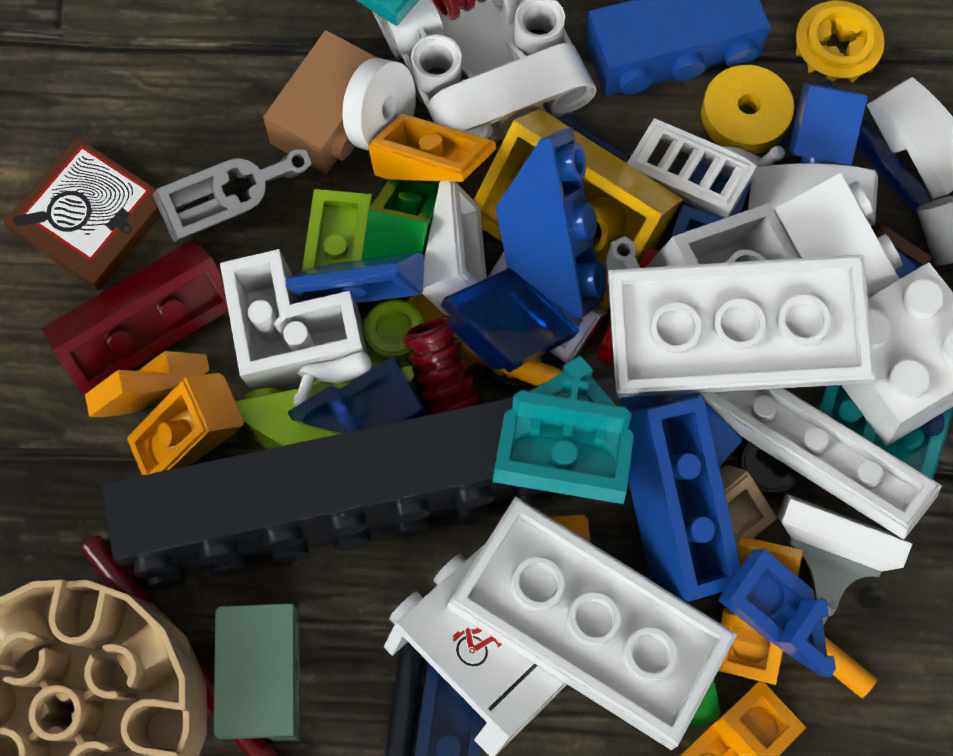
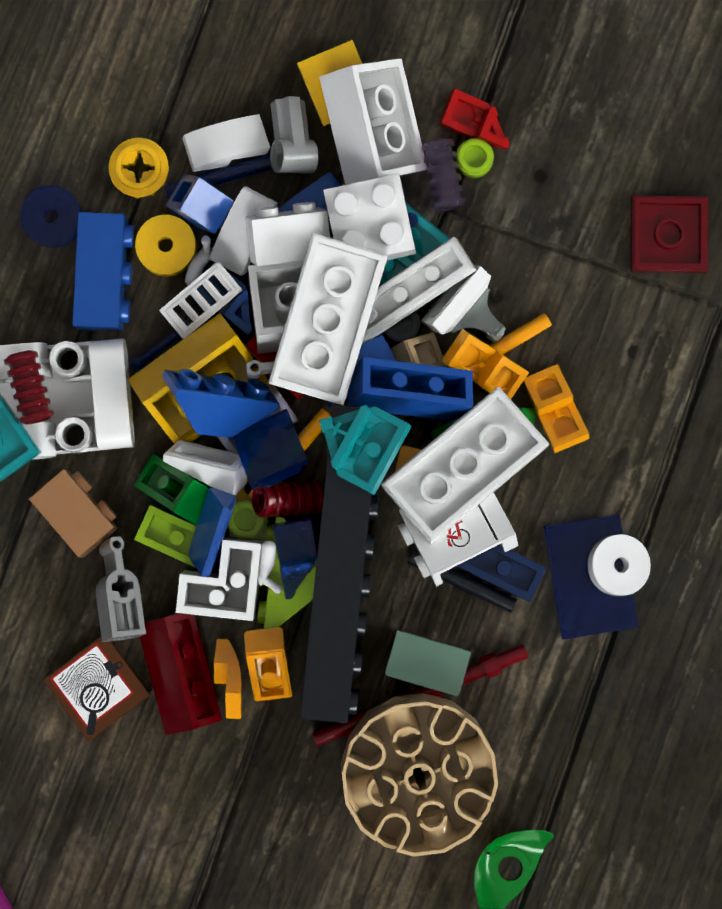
camera: 65 degrees left, 15 degrees up
white piece [342,58,416,151] -> none
light orange slope [368,113,496,182] -> none
blue slope [718,549,836,677] -> none
reddish brown piece [871,222,932,266] -> none

